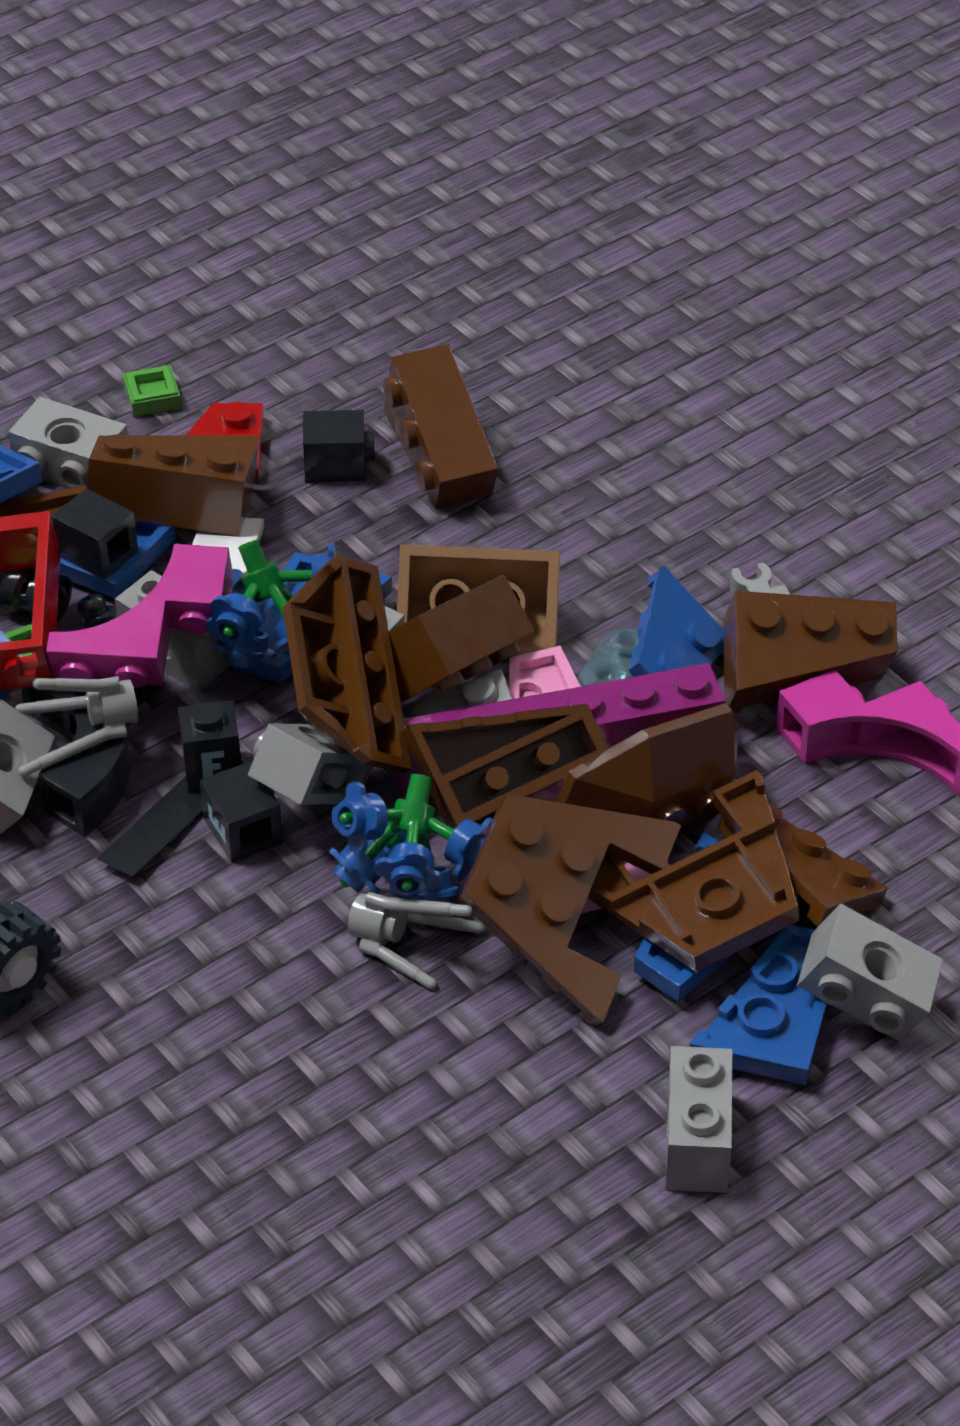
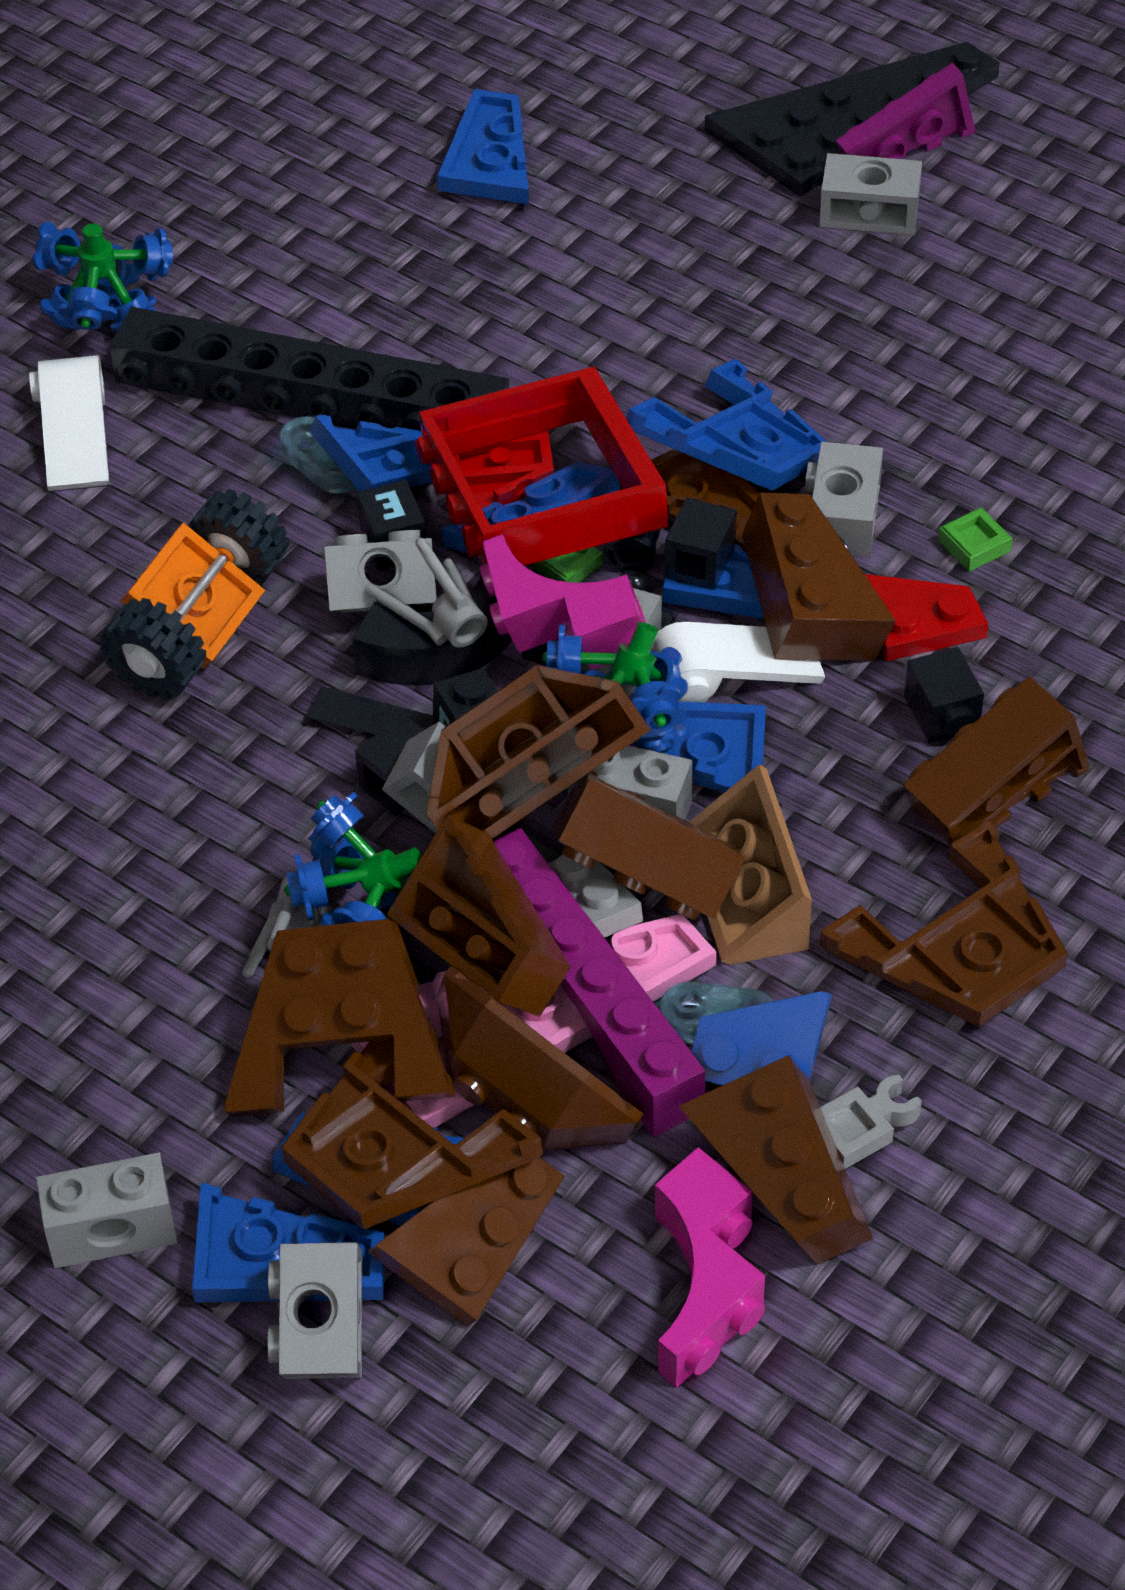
camera: 75 degrees right, 5 degrees up
none -> reddish brown wing [820,820,1068,1027]

